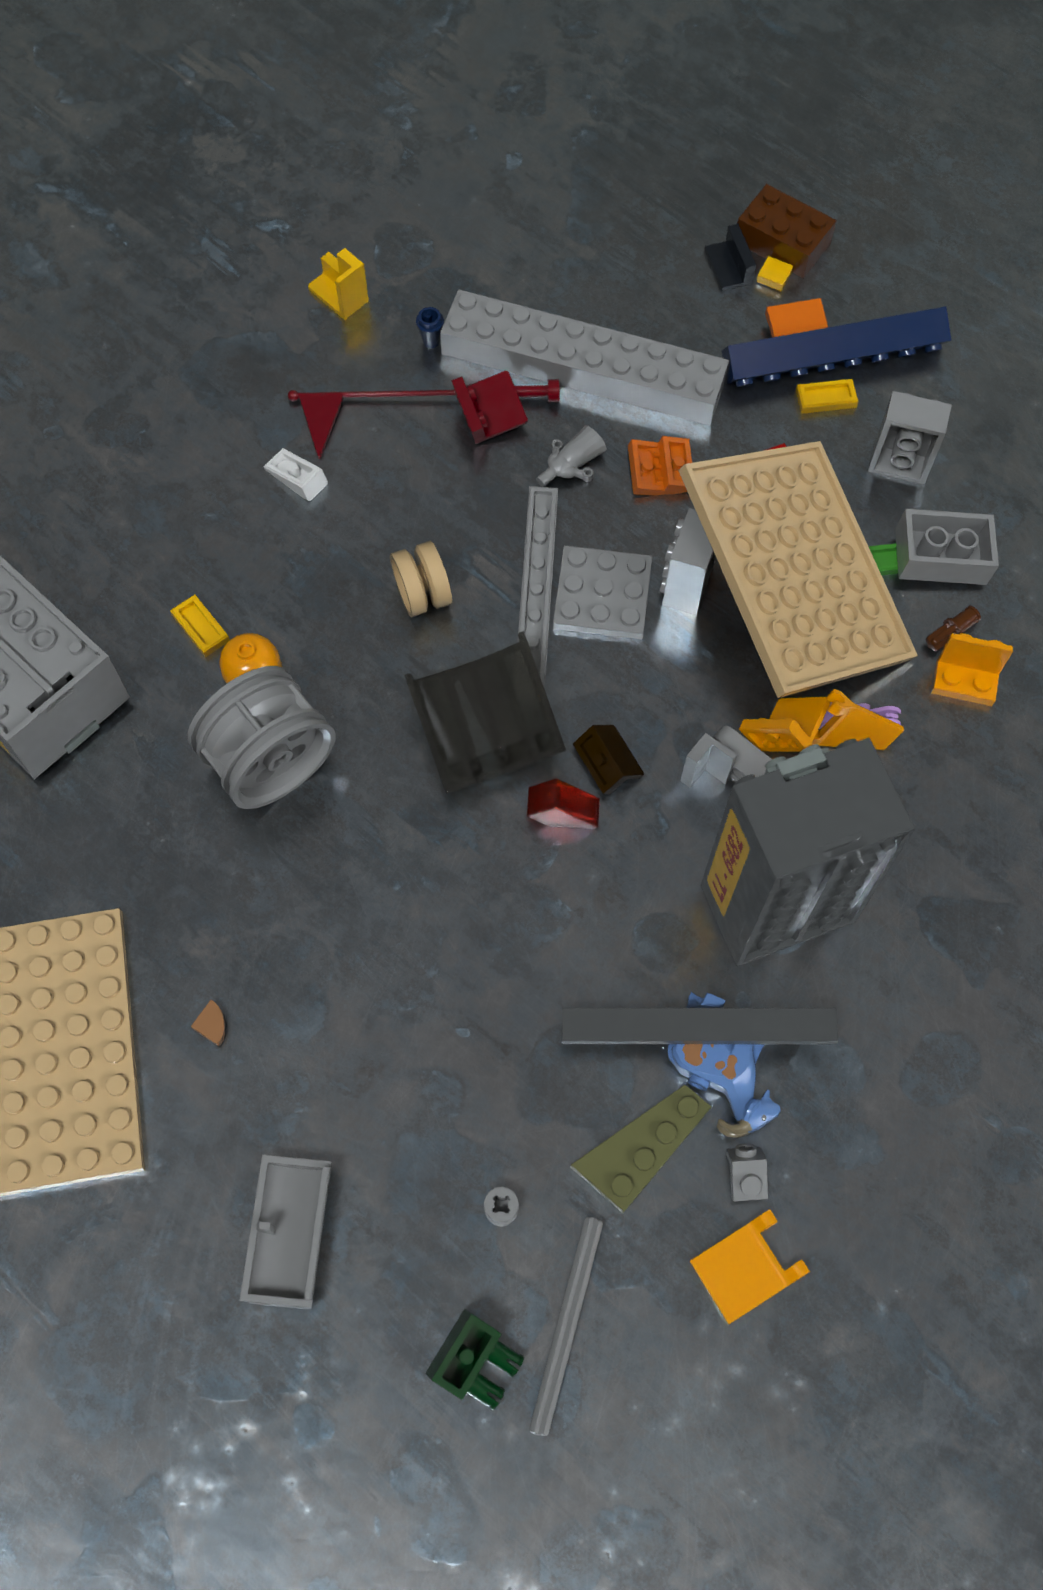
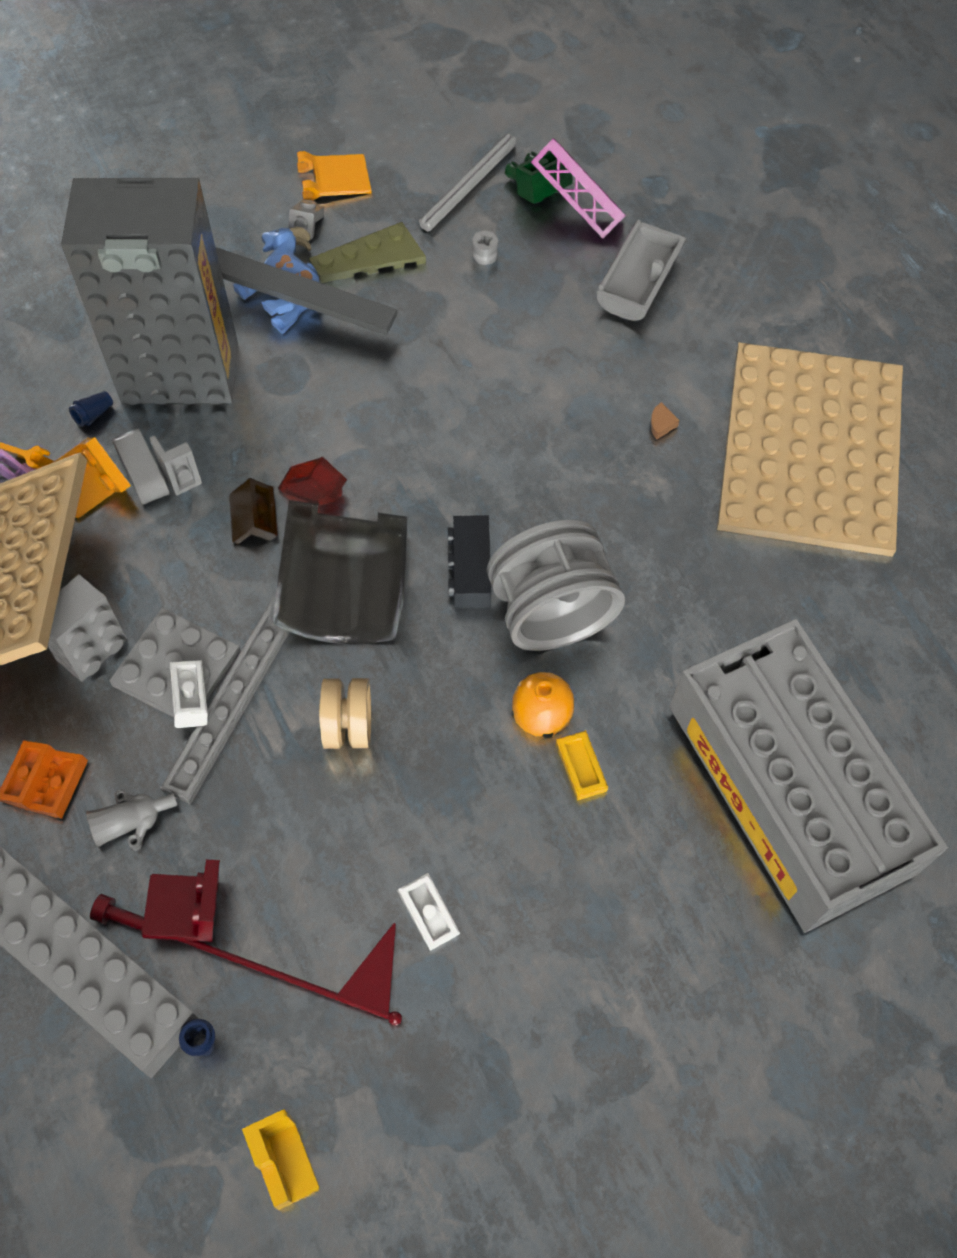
camera: 160 degrees left, 5 degrees down
none -> white slope [170,660,208,728]
none -> black brick [448,515,491,608]
none -> fence [531,138,626,238]

